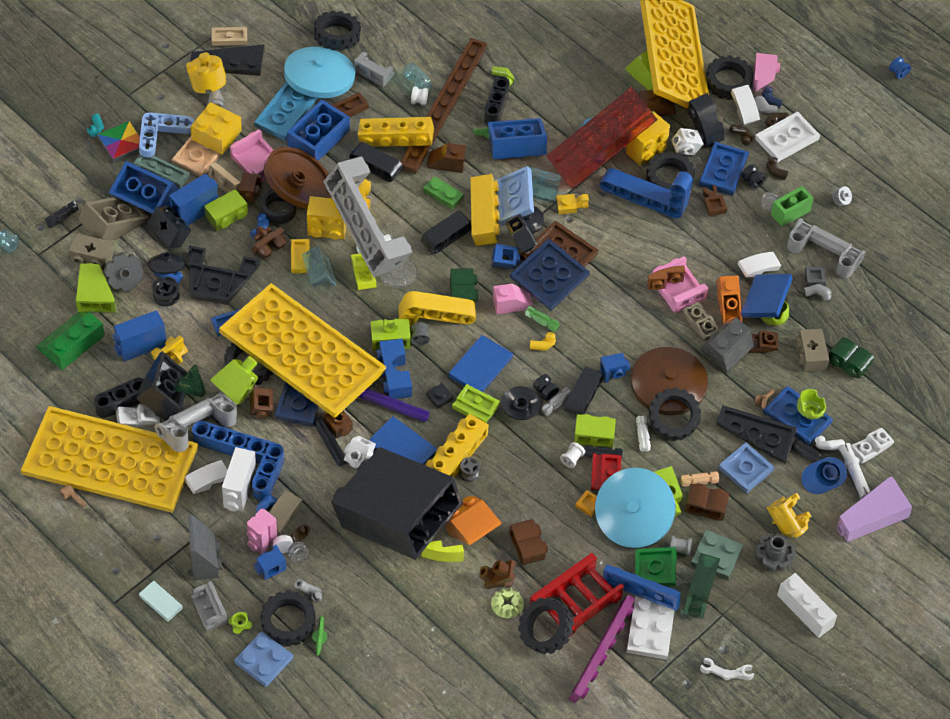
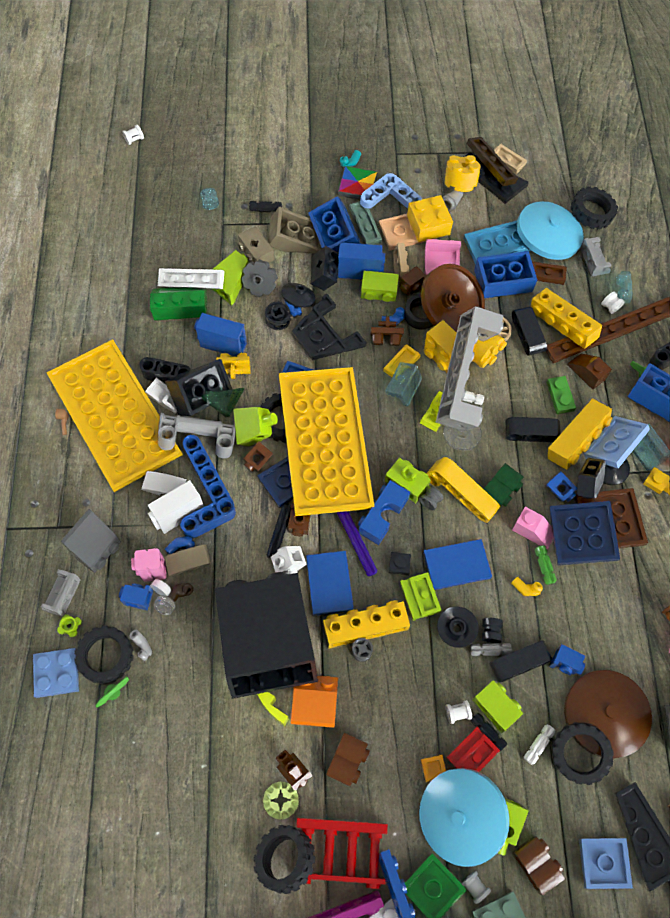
camera: 45 degrees right, 10 degrees up
light aqua tile [139,581,183,622] -> none
light nougat axle [680,472,719,487] -> none
none -> white plate [158,268,224,289]
none -> dark brown plate [466,137,518,186]

